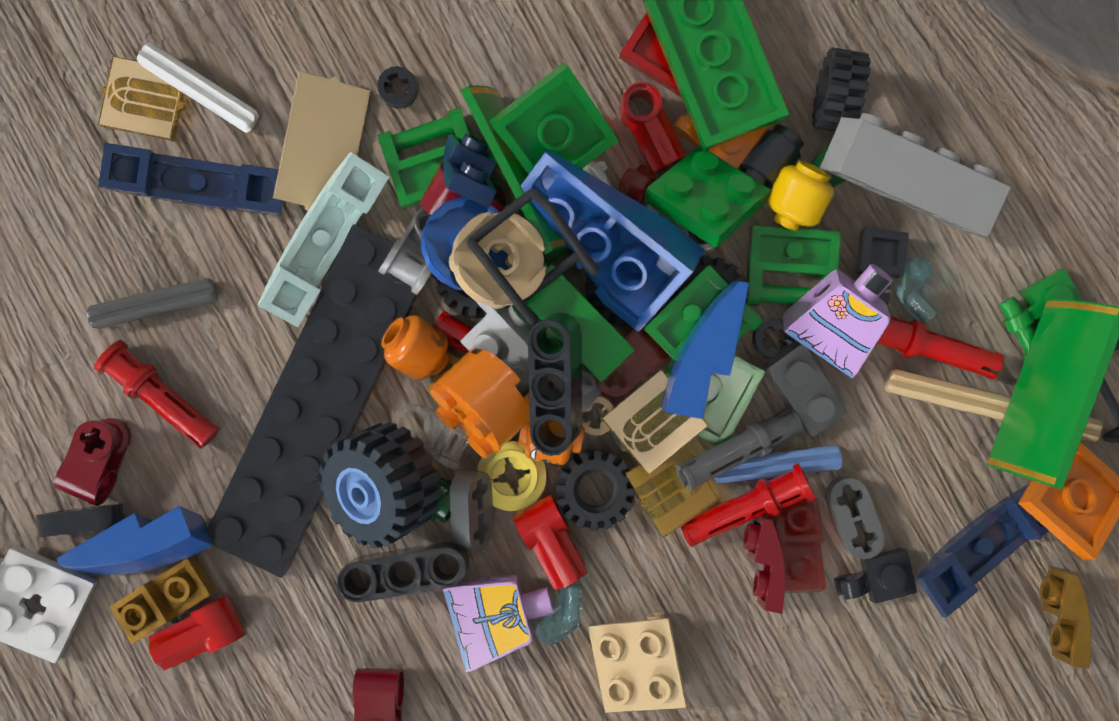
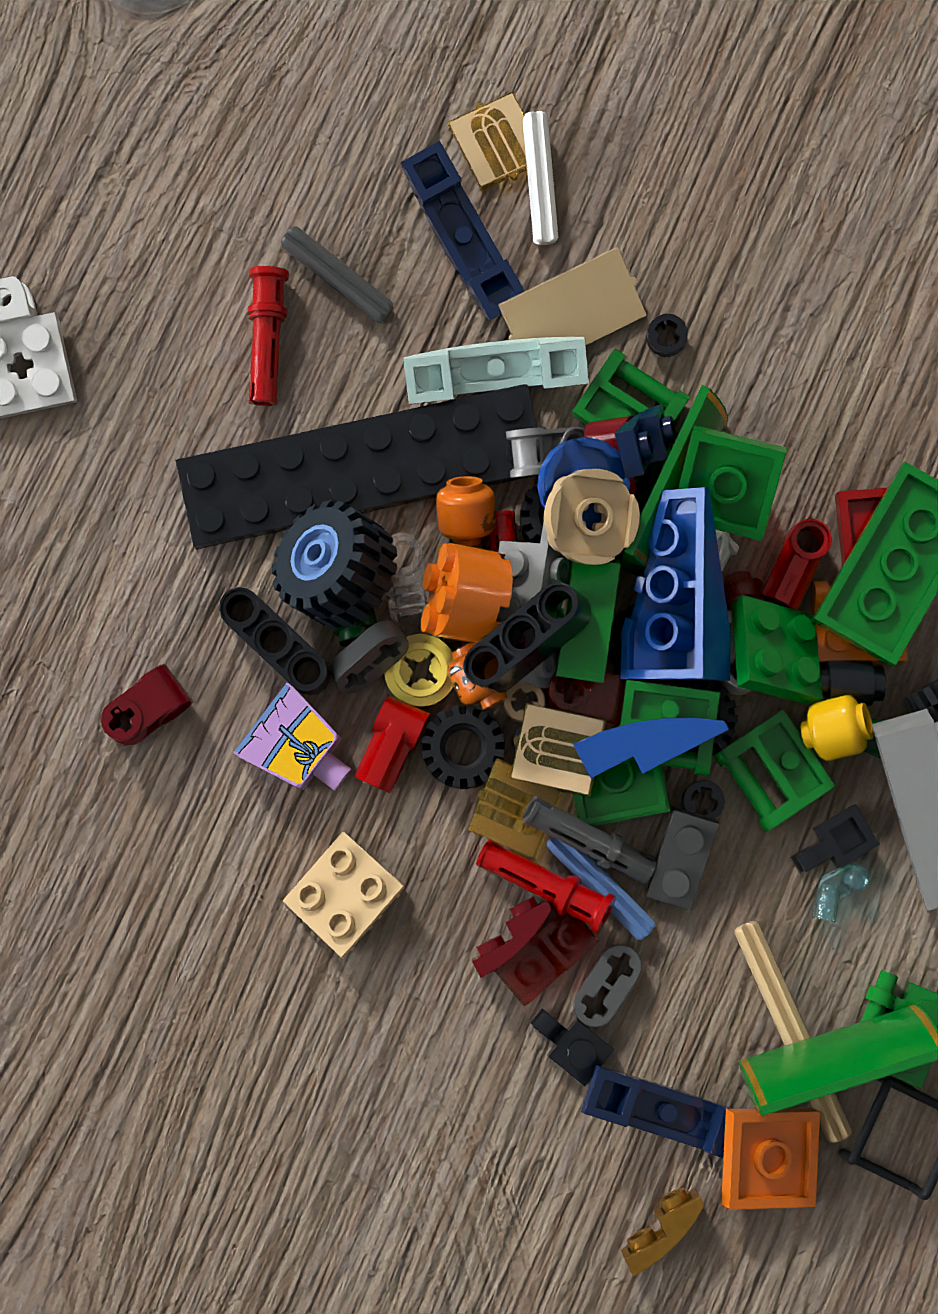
camera: 50 degrees right, 5 degrees down
black beam [36,503,124,537] -> none
dark red piece [54,418,131,506] -> none
blue slope [57,506,213,575] -> none
pearl gold slope [109,555,217,644] -> none
red piece [148,594,246,671] -> none
black piece [467,189,600,325] -> none
clear light blue arm [535,583,582,644] -> none
lavender torso [782,264,892,379] -> none
red pin [875,315,1004,380] -> none

